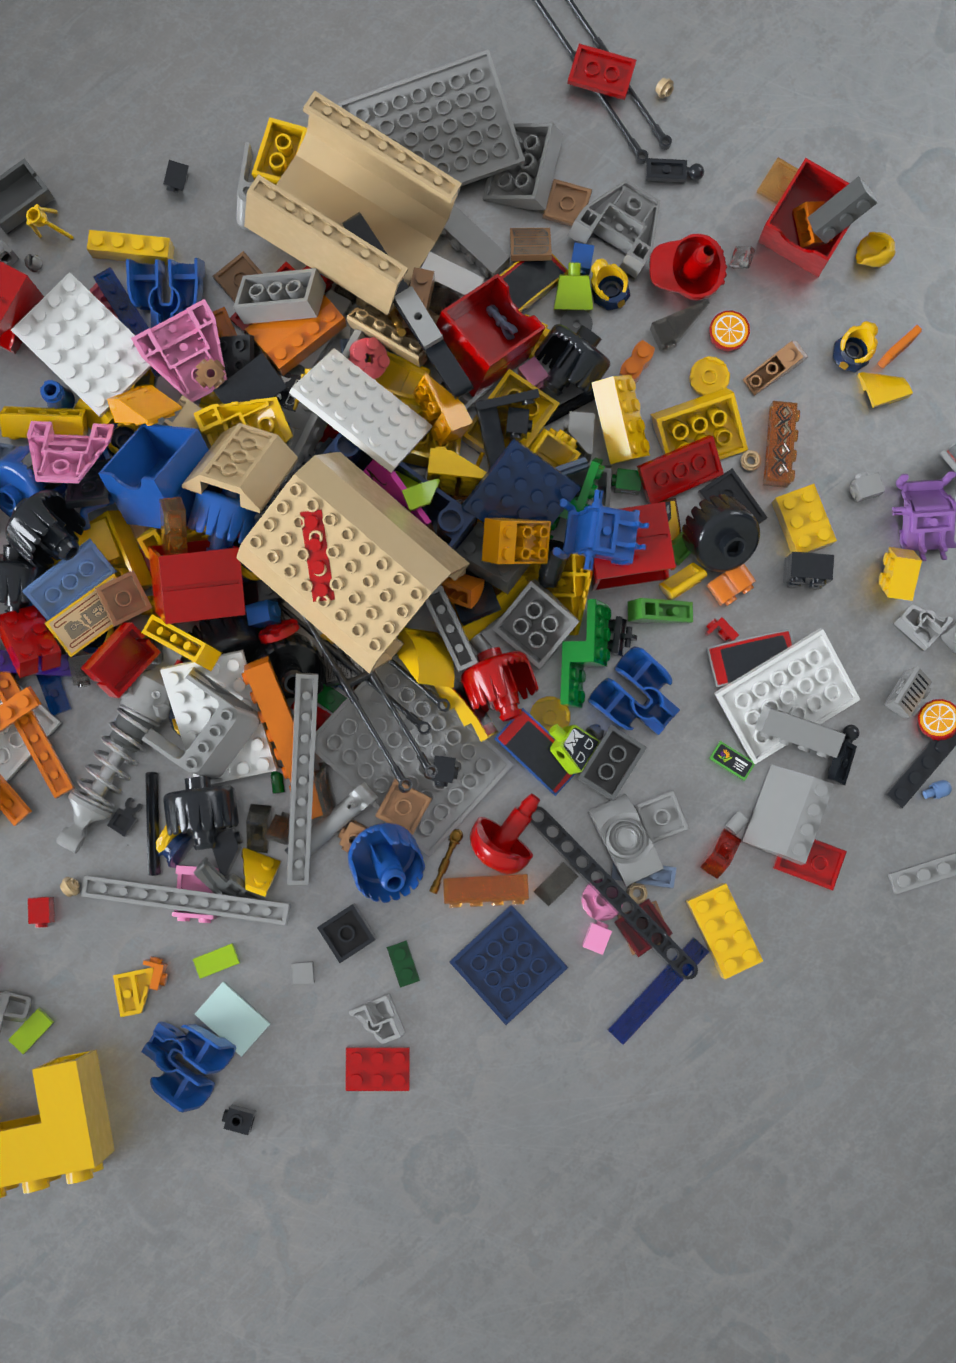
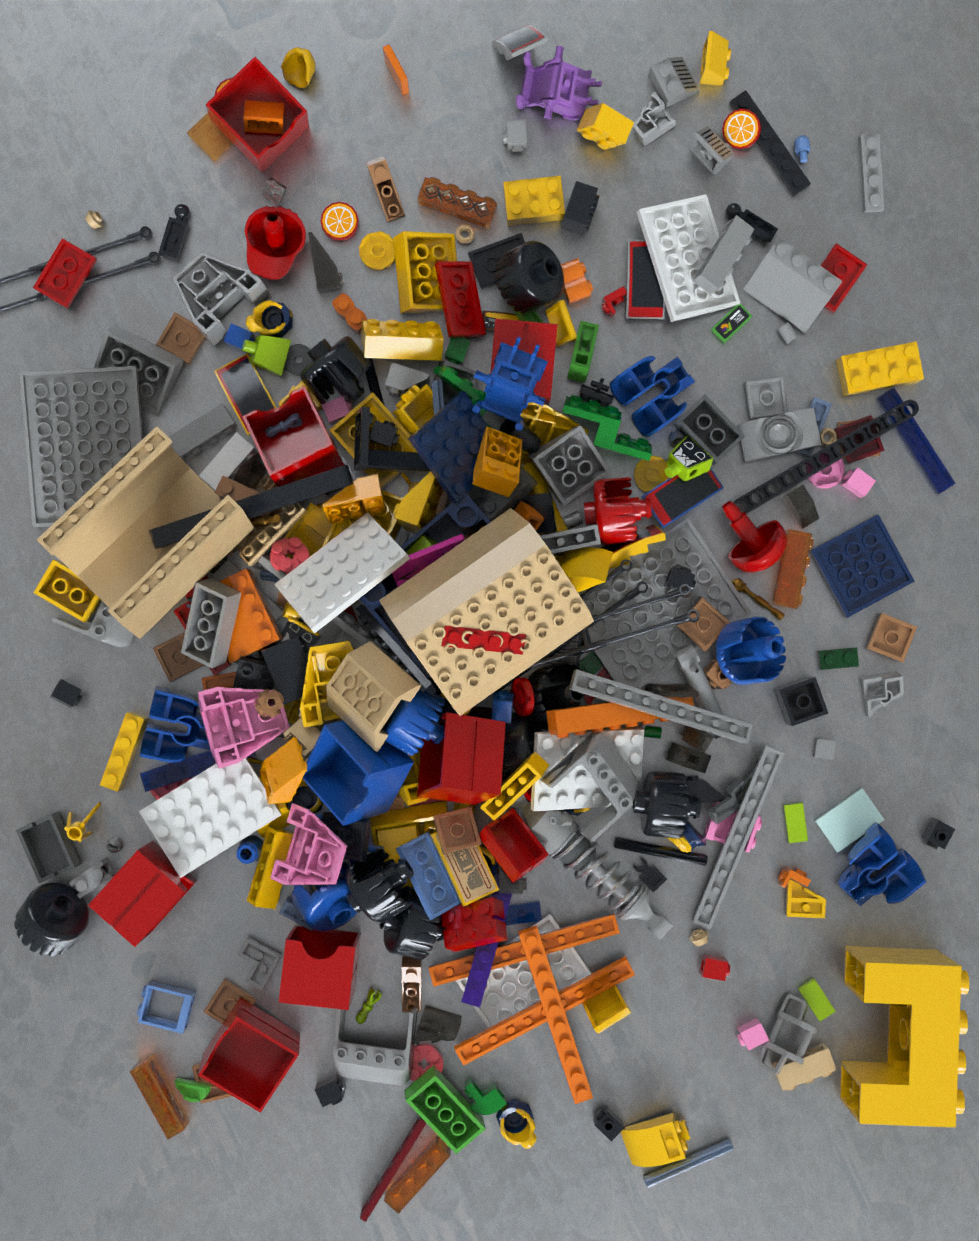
camera: 75 degrees left, 5 degrees up
clear orange brick [159,497,188,555] -> none
yellow wing [241,847,281,897] -> none
red plate [346,1047,410,1091] -> none
light grey tile [395,286,444,350] -> none
lime slope [402,478,440,512] -> none
medium nougat tile [510,228,552,261] -> none
clear red slope [700,828,742,879] -> none
dark grey brick [807,176,877,244] -> none
piece [833,321,878,372] -> none
yellow slope [858,372,913,408] -> none
none -> medium nougat plate [866,613,917,663]

